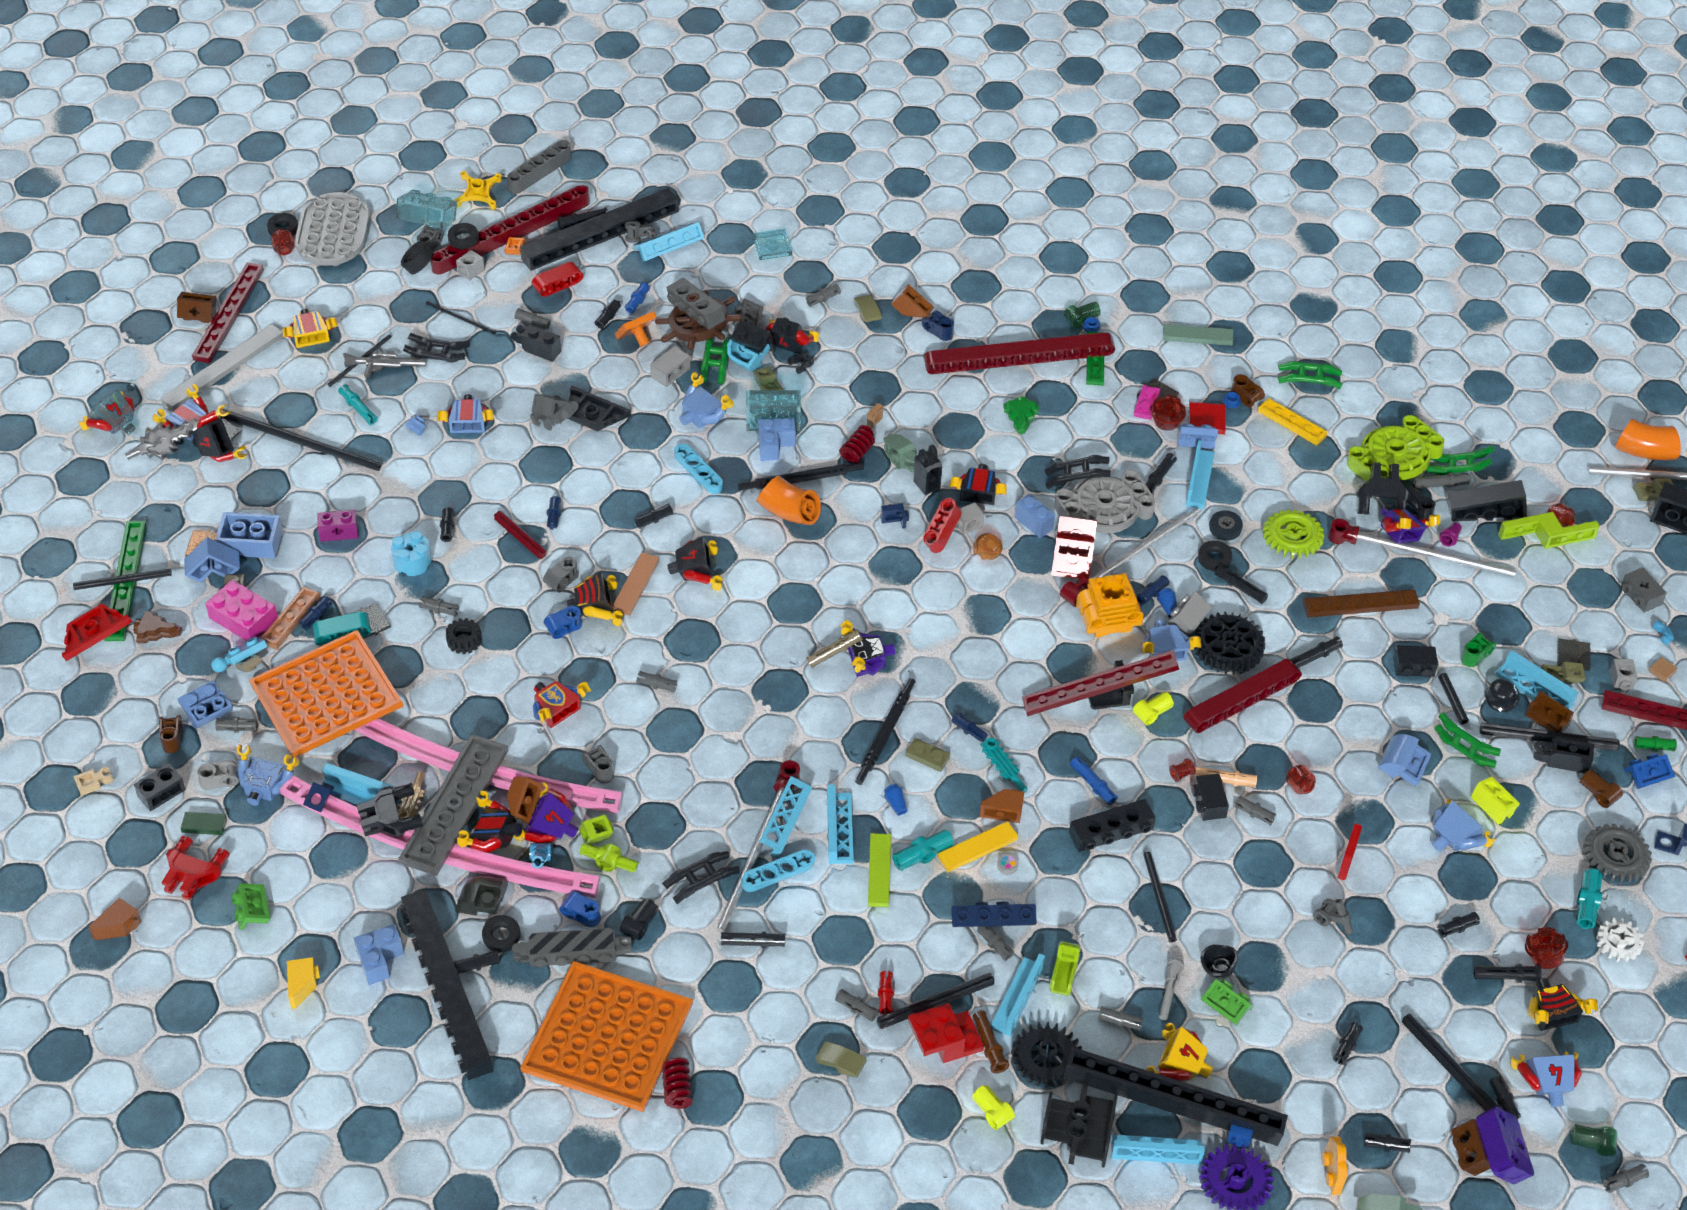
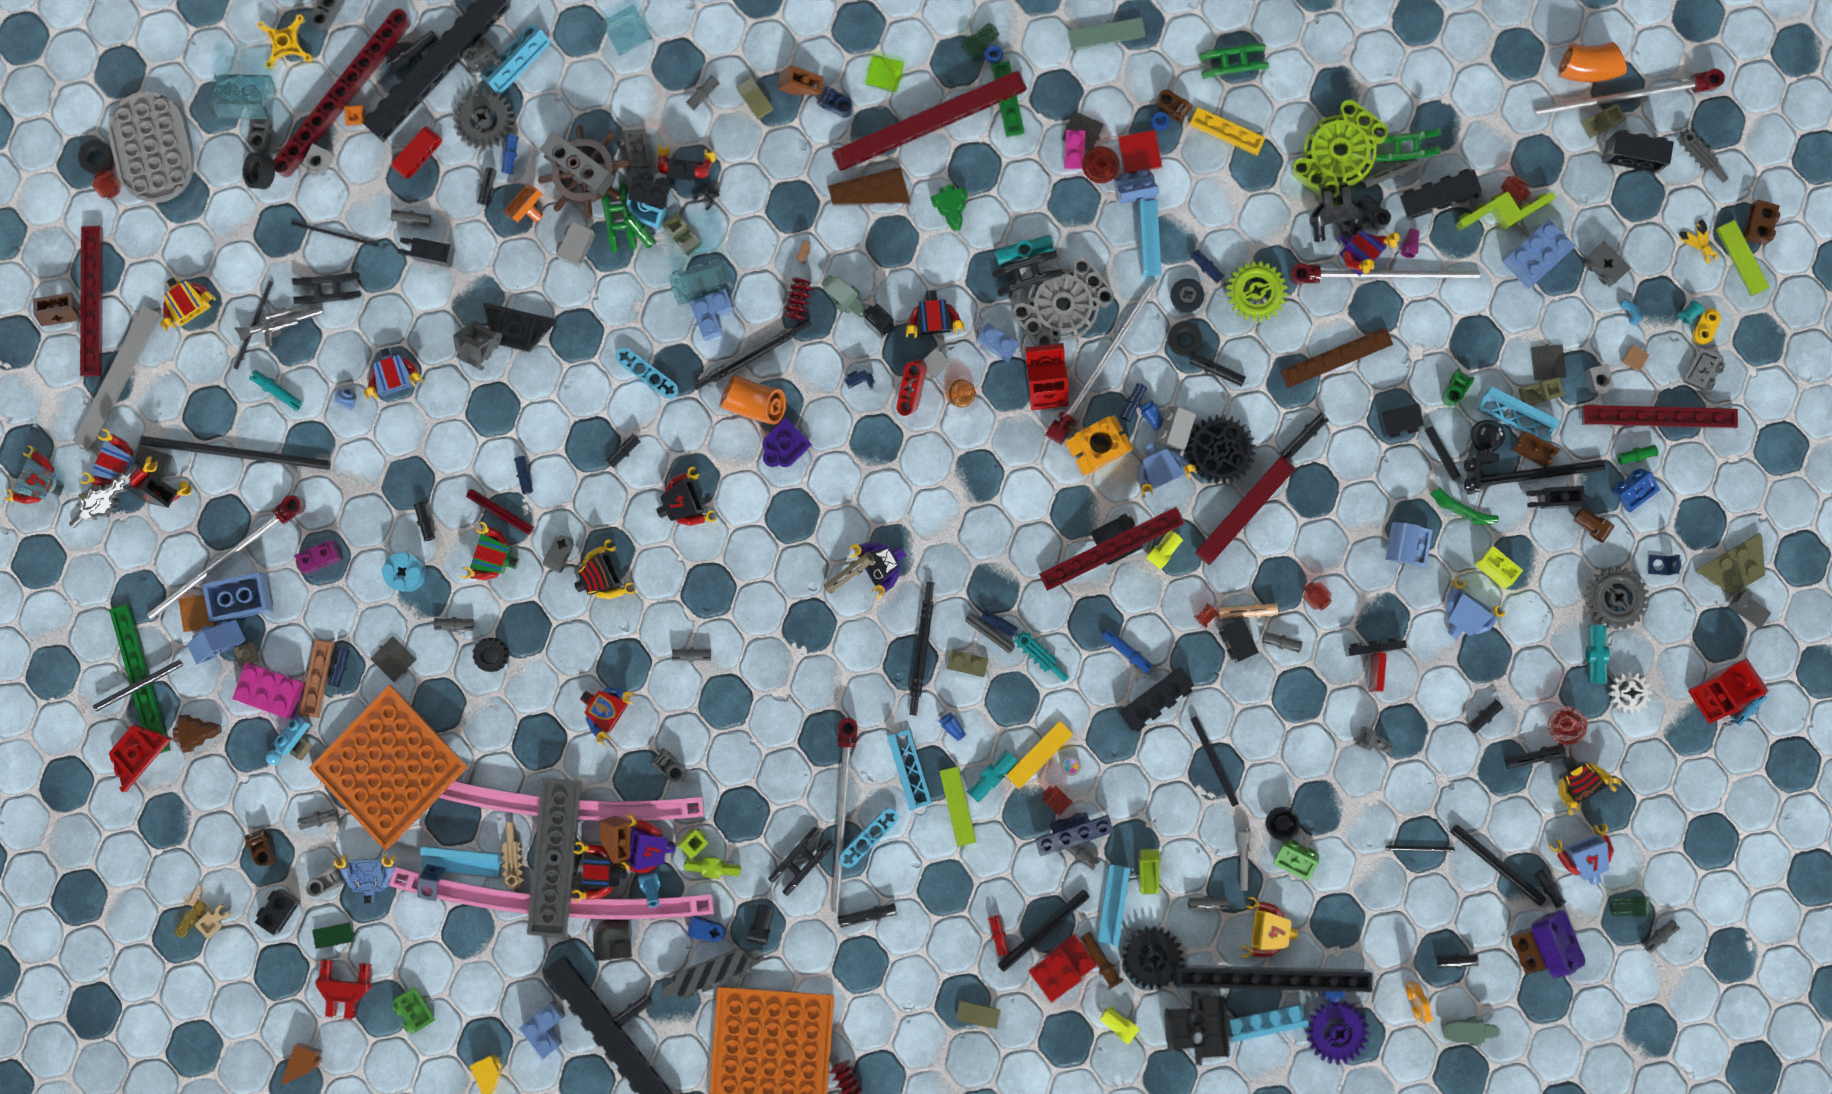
camera: 10 degrees left, 35 degrees up
medium blue brick [177,680,233,729] -> none
teal beam [313,612,371,646] -> none
black connector [356,782,423,837] -> none
black tyre [448,223,479,249] -> none
black tyre [482,915,521,952] -> none
blue piece [543,606,582,639] -> none
nougat tile [613,552,659,616] -> none
medium blue torso [679,372,734,428] -> none
medium azure fence [759,776,812,859] -> none
dark grey pin [835,989,879,1022] -> none
dark orange slope [980,789,1024,823] -> none
black pin [1146,453,1177,494] -> none
black pin [1333,1022,1363,1065] -> none
none -> flat silver piece [147,495,306,620]
none -> clear yellow pin [173,900,208,938]
none -> dark grey gear [452,89,515,151]
none -> torso [460,521,519,581]
none -> green pin [623,213,656,249]
none -> dark purple plate [762,417,813,467]
none -> reddish brown wing [828,167,910,206]
none -> clear neon green piece [865,55,905,93]
none -> dark grey axle [965,613,1015,653]
none -> teal piece [994,235,1054,266]
none -> clear red brick [1042,786,1072,816]
none -> dark blue pin [1190,249,1225,284]
none -> black plate [1345,637,1407,657]
none -> black axle [1386,846,1455,852]
none -> black bracket [1464,450,1499,495]
none -> medium blue brick [1502,219,1575,289]

